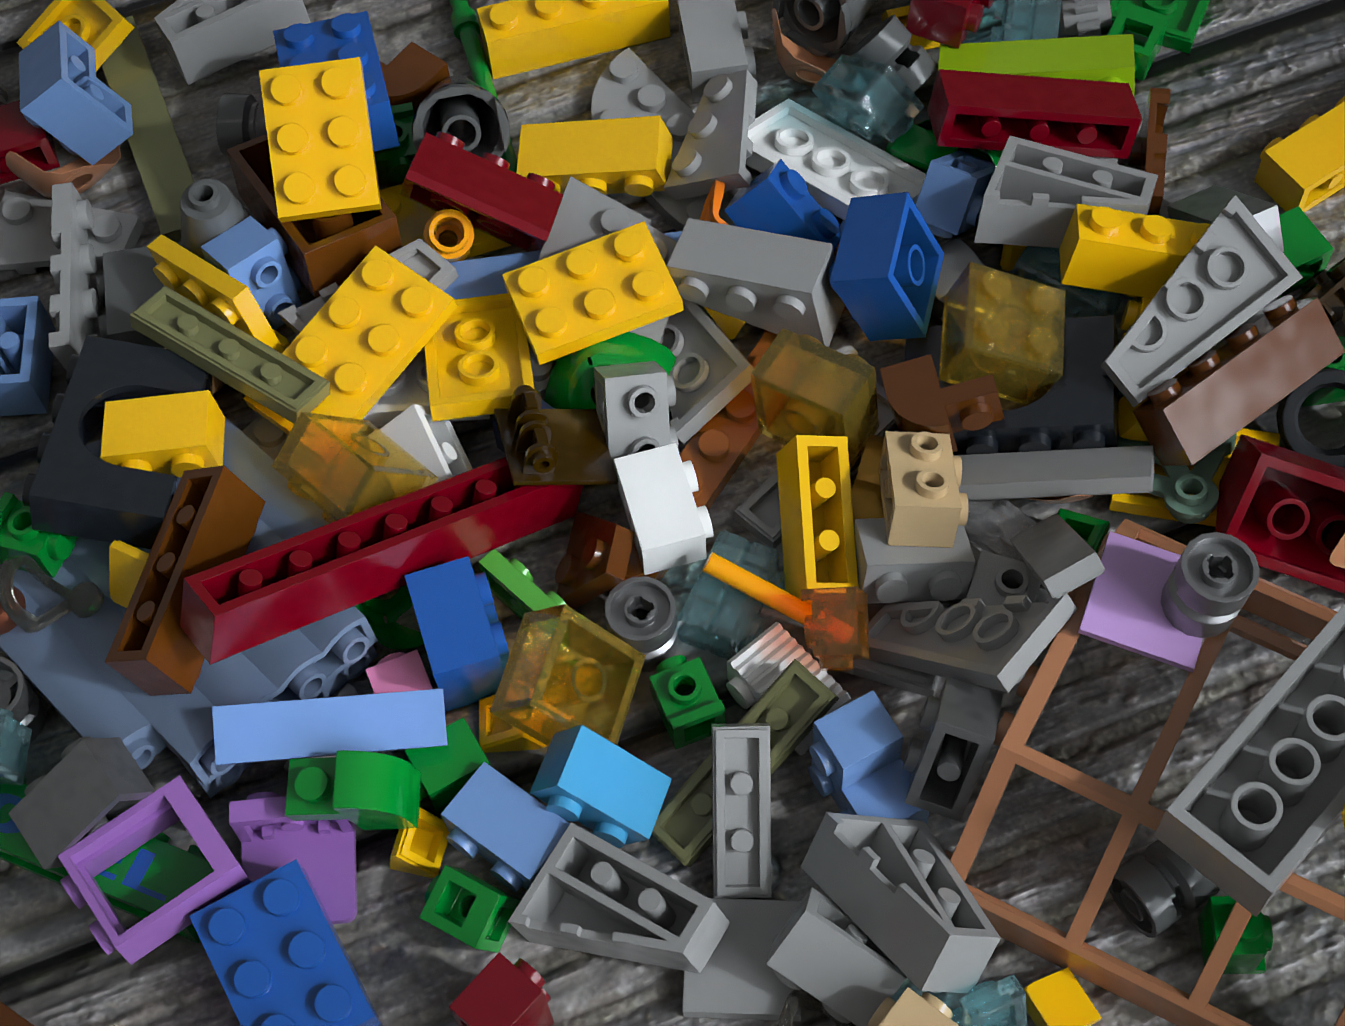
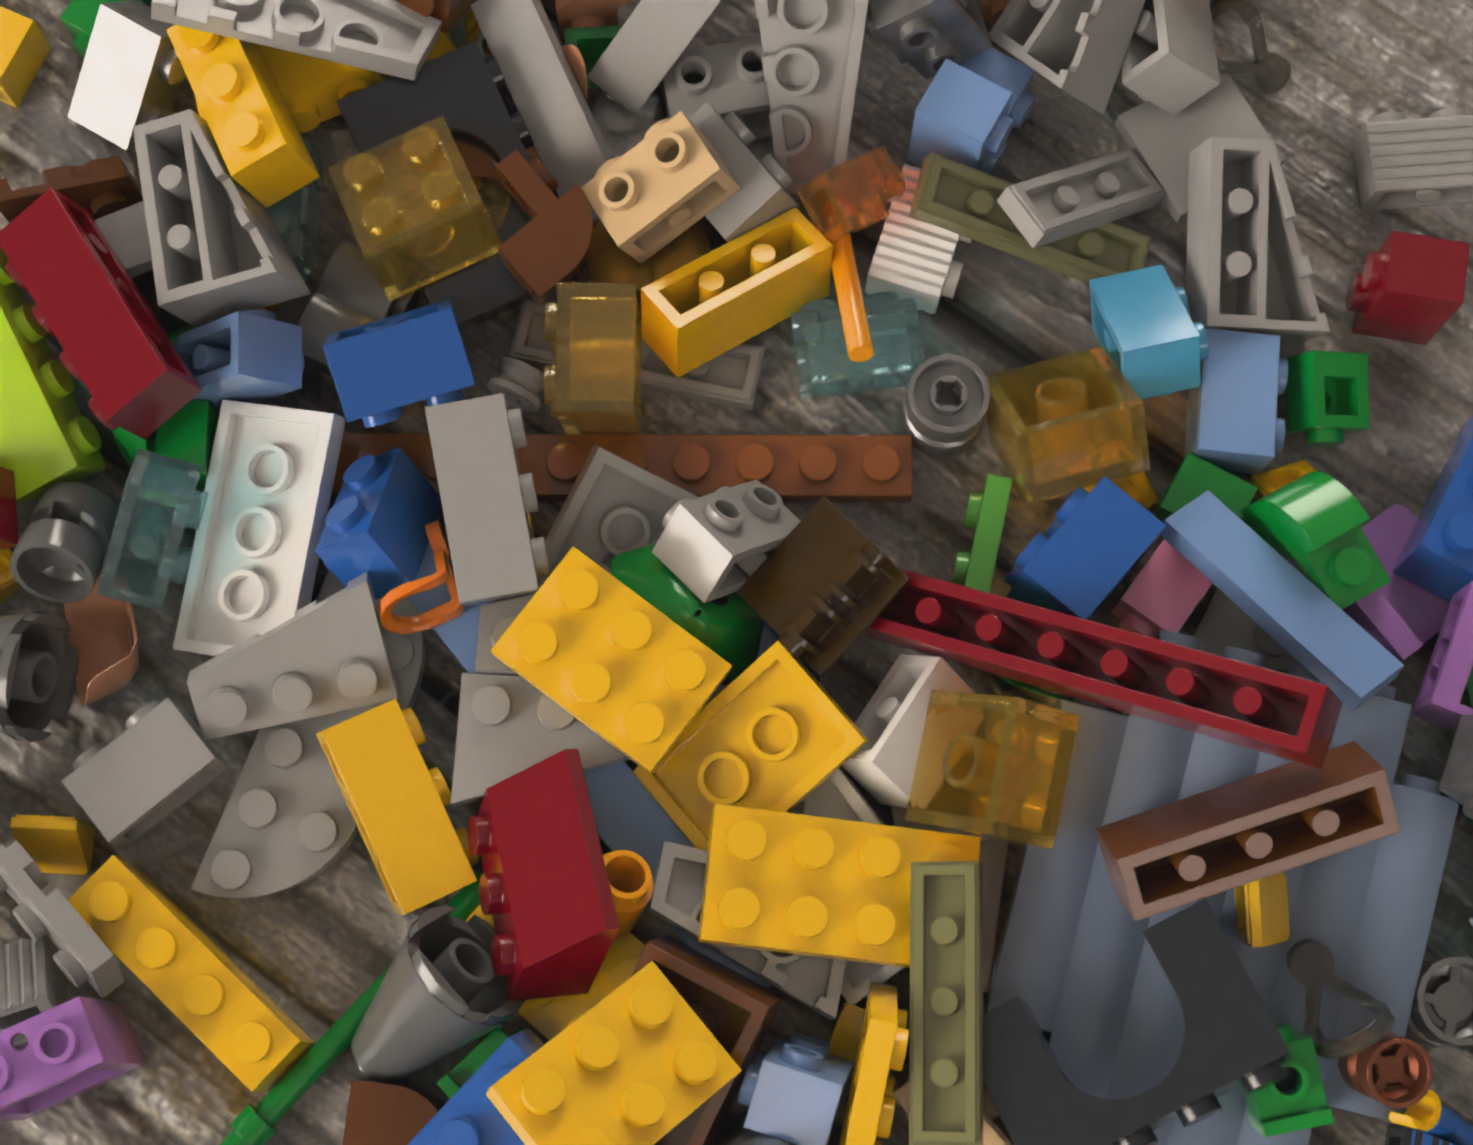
camera: 125 degrees left, 15 degrees up
yellow brick [100,390,225,478] -> none
reddish brown wing [555,512,635,611] -> none
white brick [614,443,714,575] -> none
green brick [649,655,726,750] -> none

